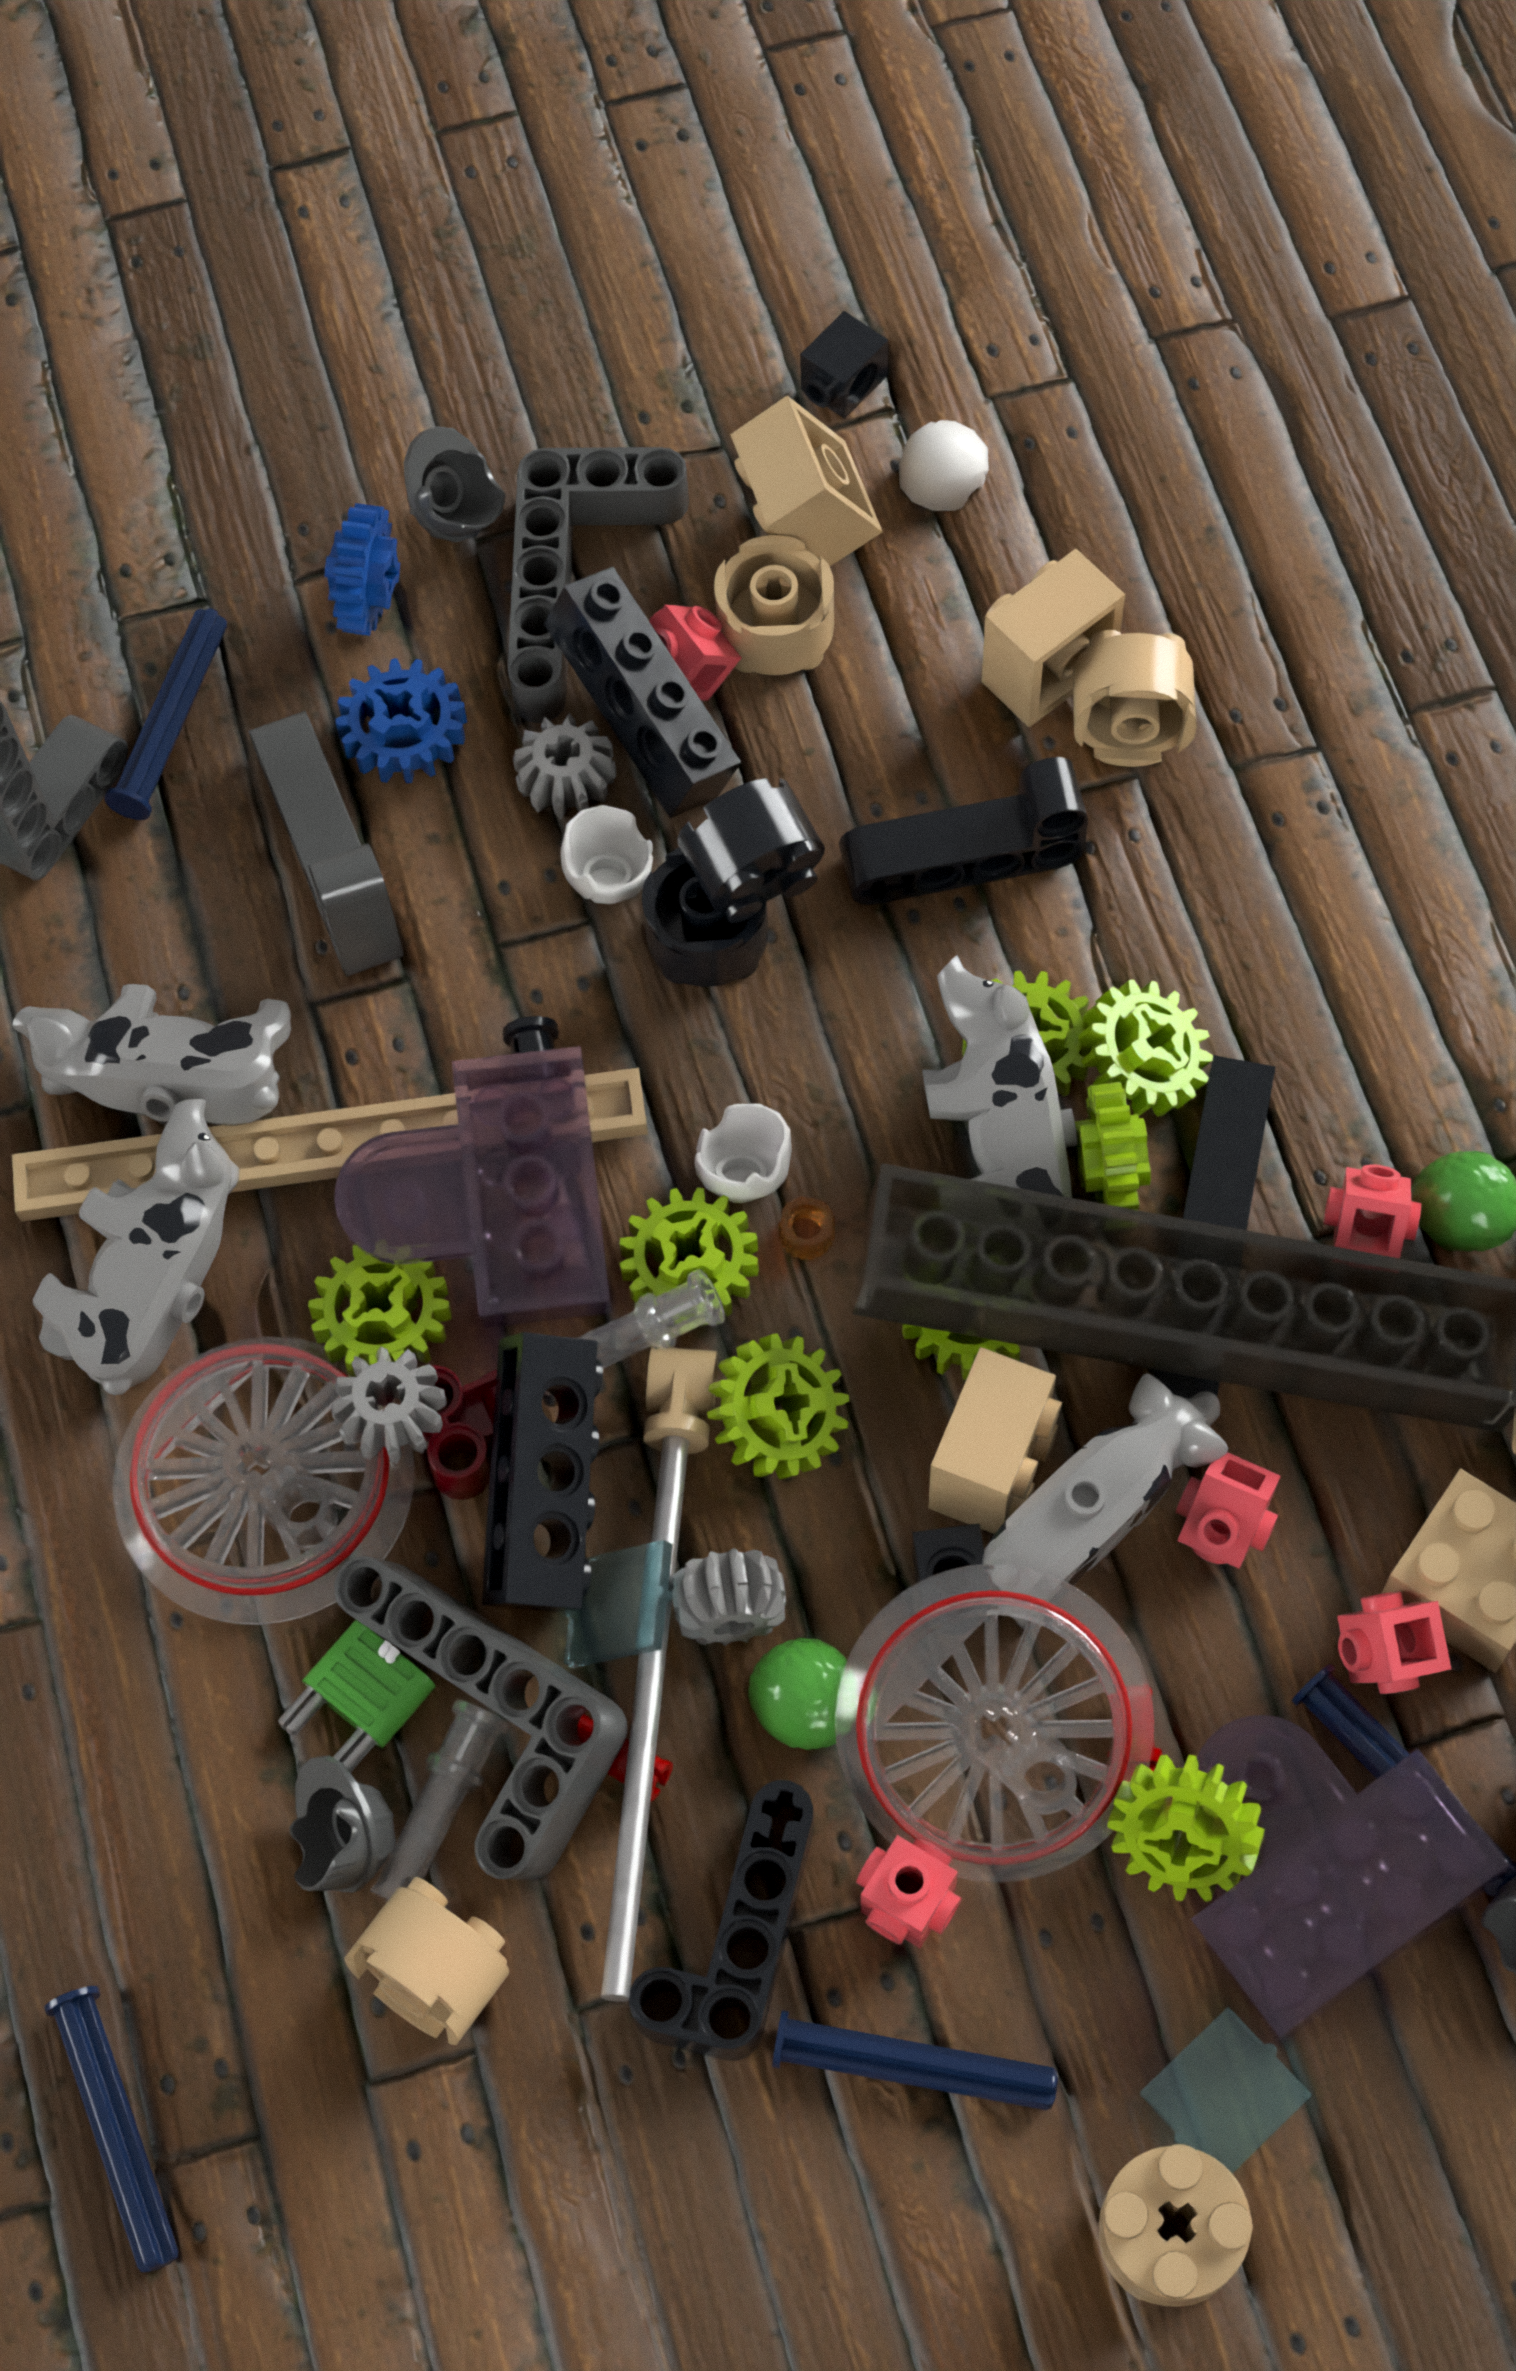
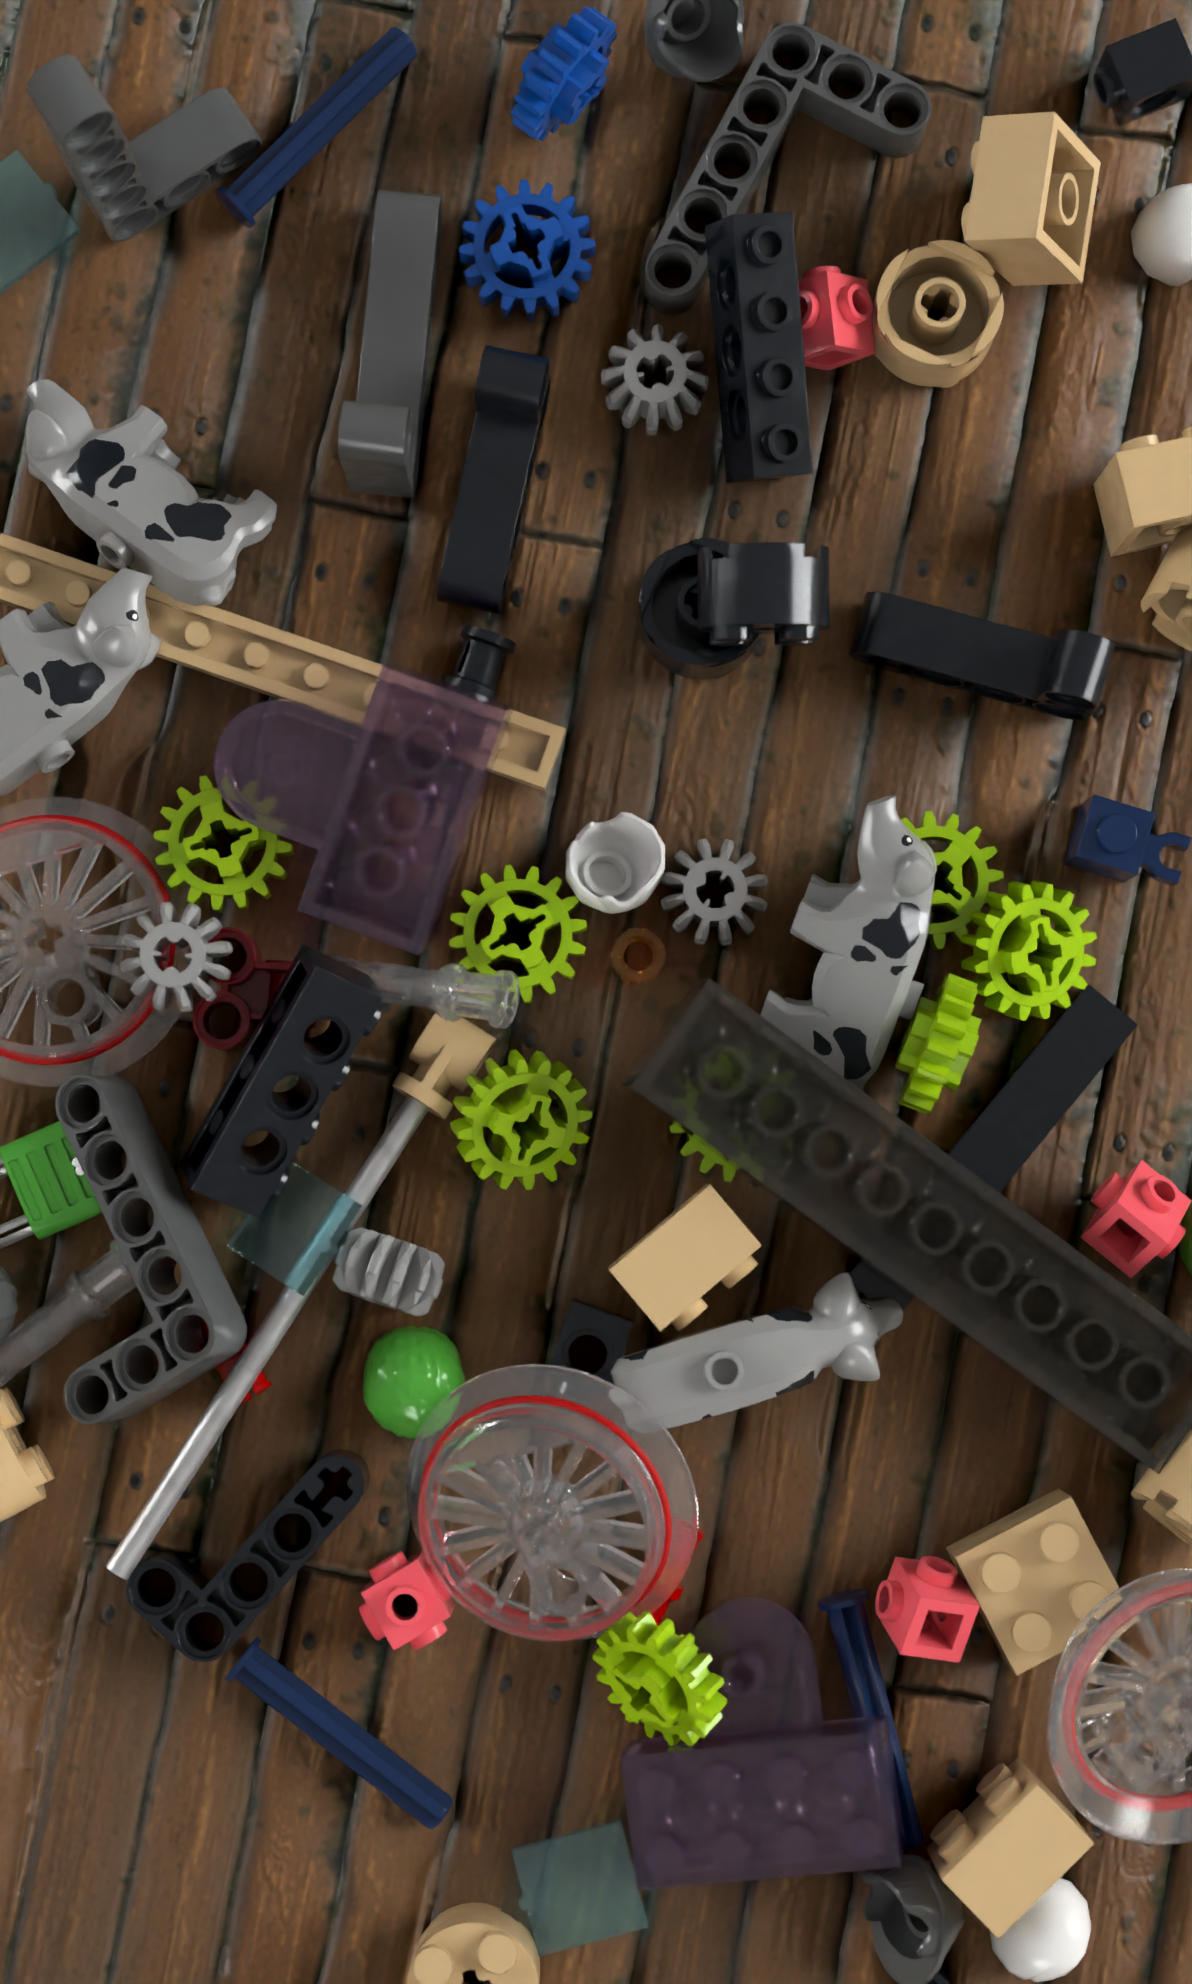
camera: 25 degrees right, 20 degrees up
white hair [561,805,653,904] -> none
coral brick [1175,1452,1281,1569] -> none
none -> black beam [437,345,551,614]
none -> light grey gear [661,839,768,946]
none -> dark blue brick [1063,794,1192,886]

